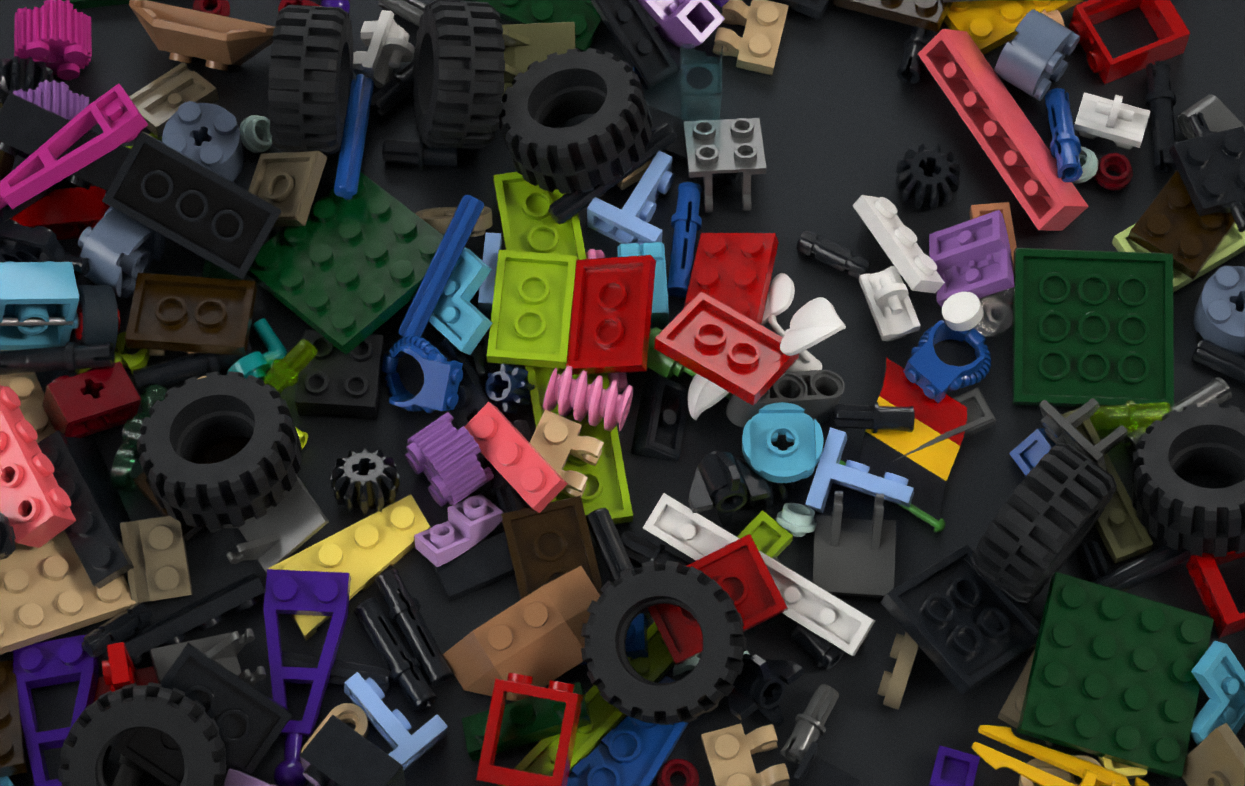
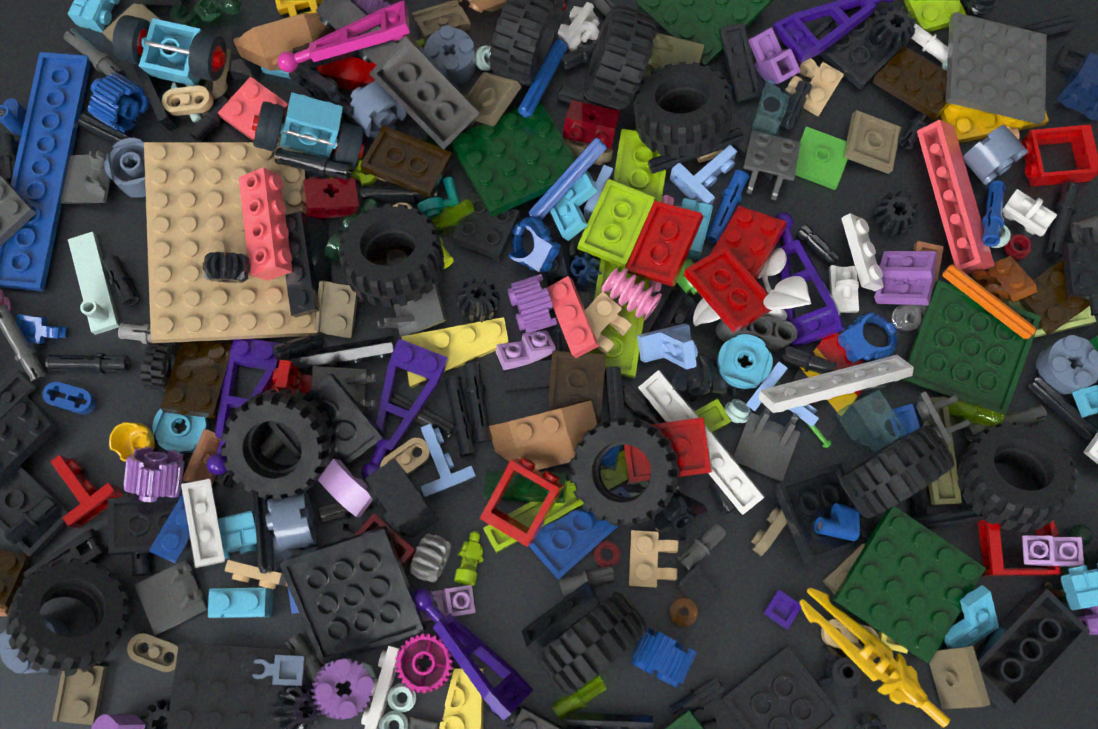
camera: 20 degrees right, 10 degrees up
white tile [942,292,984,331] -> none
none -> dark red brick [563,100,620,149]
none -> light blue bracket [637,324,698,369]
none -> white plate [759,355,914,413]
none -> dark purple plate [775,212,845,348]
none -> black axle [780,81,812,130]
none -> bright green plate [795,127,847,190]
none -> blue piece [814,503,860,541]
none -> clear light blue piece [836,390,907,452]
none -> dark tan plate [844,110,901,174]
none -> orange axle [943,264,1036,339]
none -> dark orange plate [972,256,1037,303]

